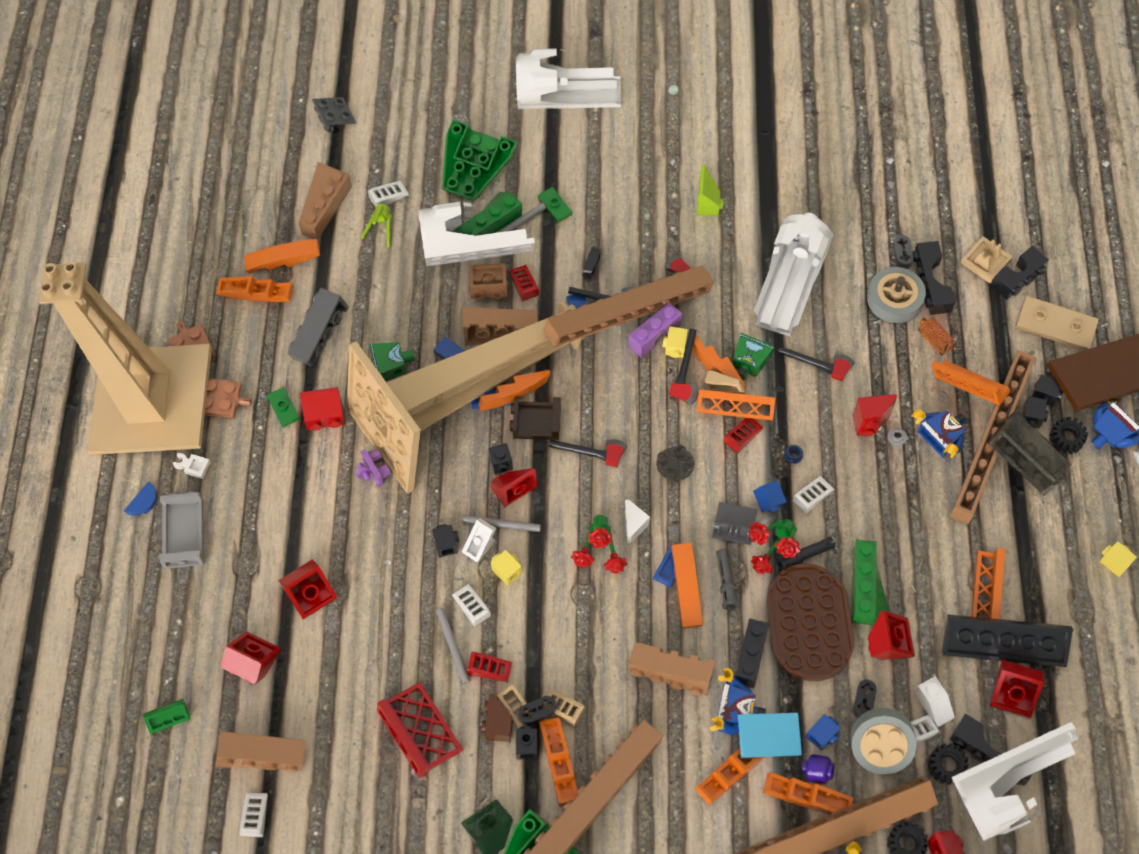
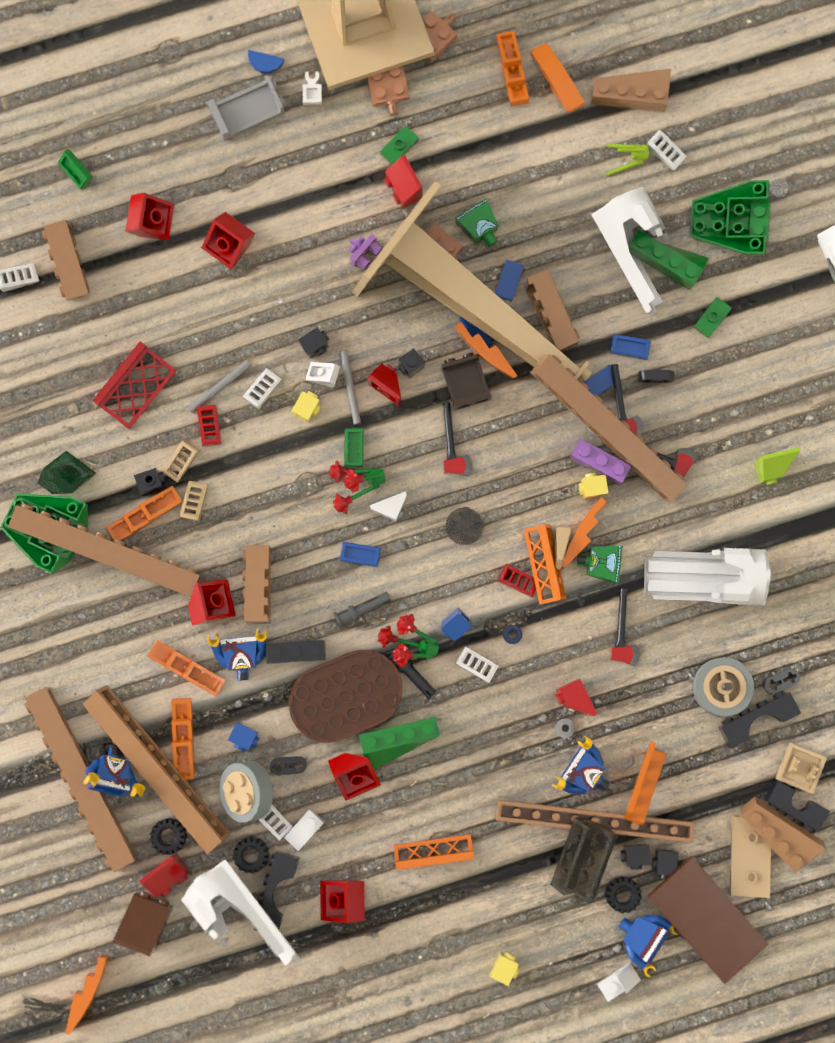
camera: 70 degrees right, 20 degrees up
dark grey wedge [288,288,349,367] -> none
dark grey hinge [312,97,356,132] -> none
medium nougat plate [469,263,507,301] -> none
reddish brown slope [481,694,513,742] -> none
light grey bar [496,203,546,233] -> none
red slope [509,265,539,301] -> none
black beam [518,696,557,725] -> none
piece [669,329,698,405] -> none
orange slope [671,543,703,628] -> none
dark grey hinge [712,502,758,545] -> none
medium azure tile [738,713,802,758] -> none
dark purple head [802,754,835,784] -> none
clear orange panel [917,317,957,356] -> none
black plate [942,614,1073,667] -> none
none -> red slope [188,579,236,626]
none -> green plate [344,428,364,467]
none -> blue tile [610,334,651,360]
none -> medium nougat wedge [740,796,826,873]

